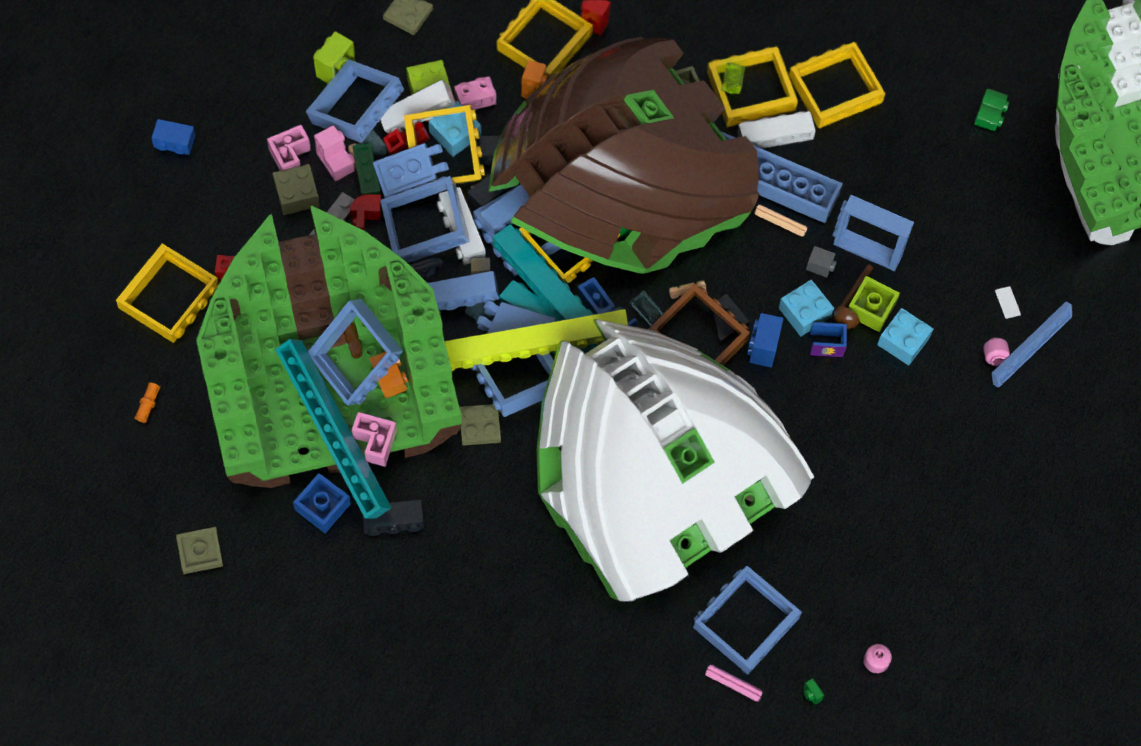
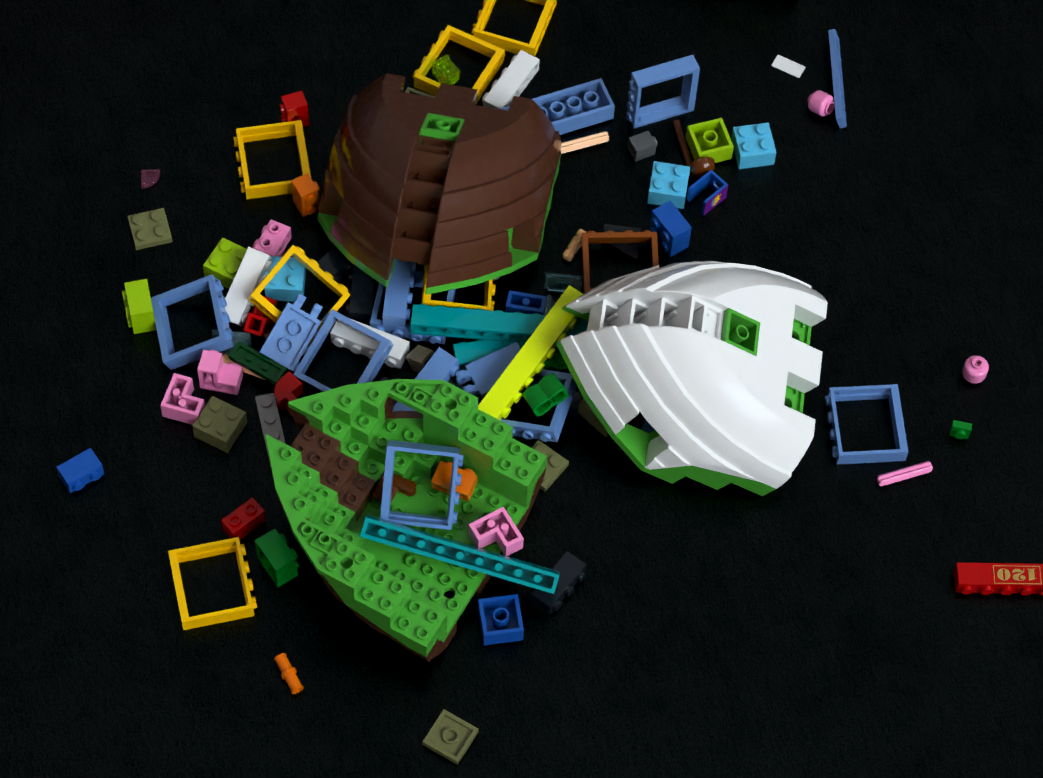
camera: 45 degrees left, 5 degrees down
none -> green brick [522,373,569,417]

